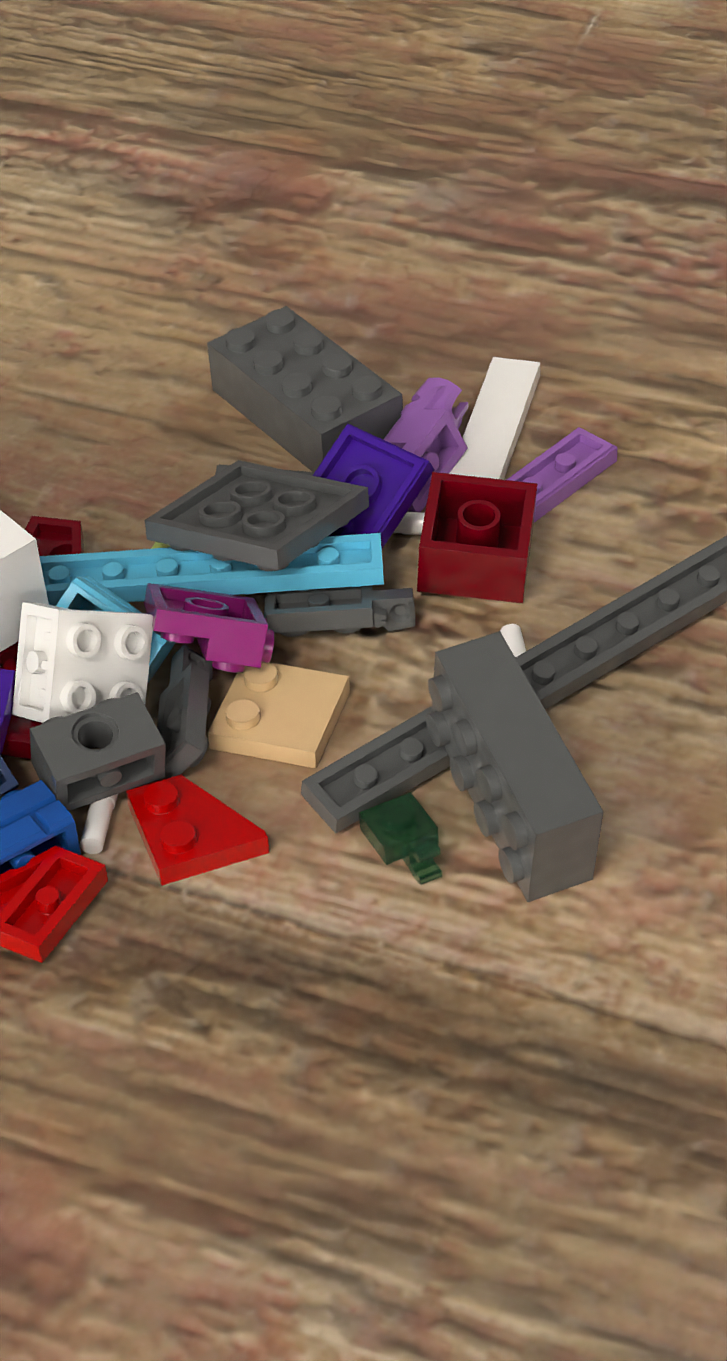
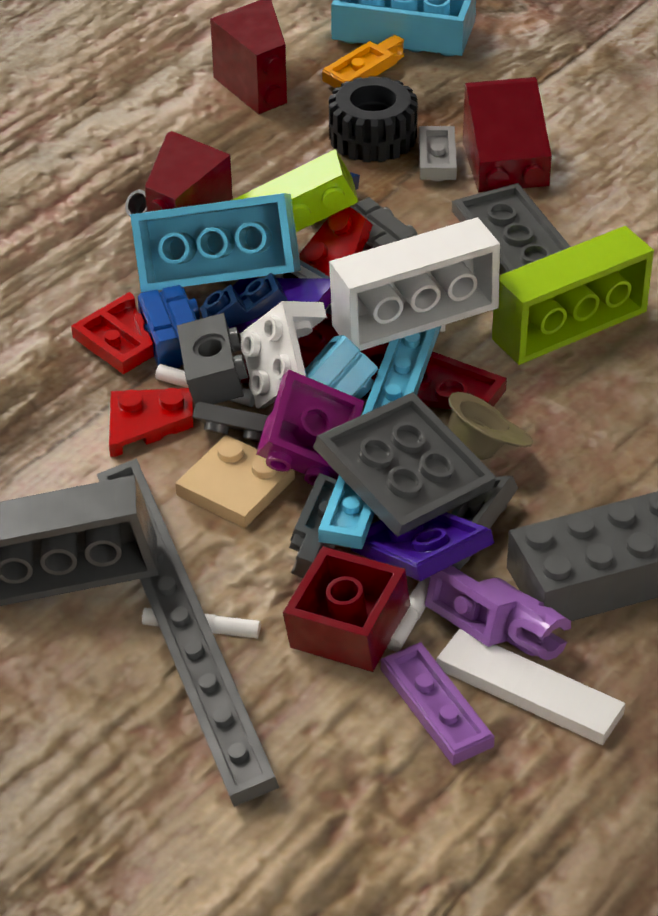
camera: 105 degrees right, 0 degrees up
none -> dark tan piece [447,392,533,460]

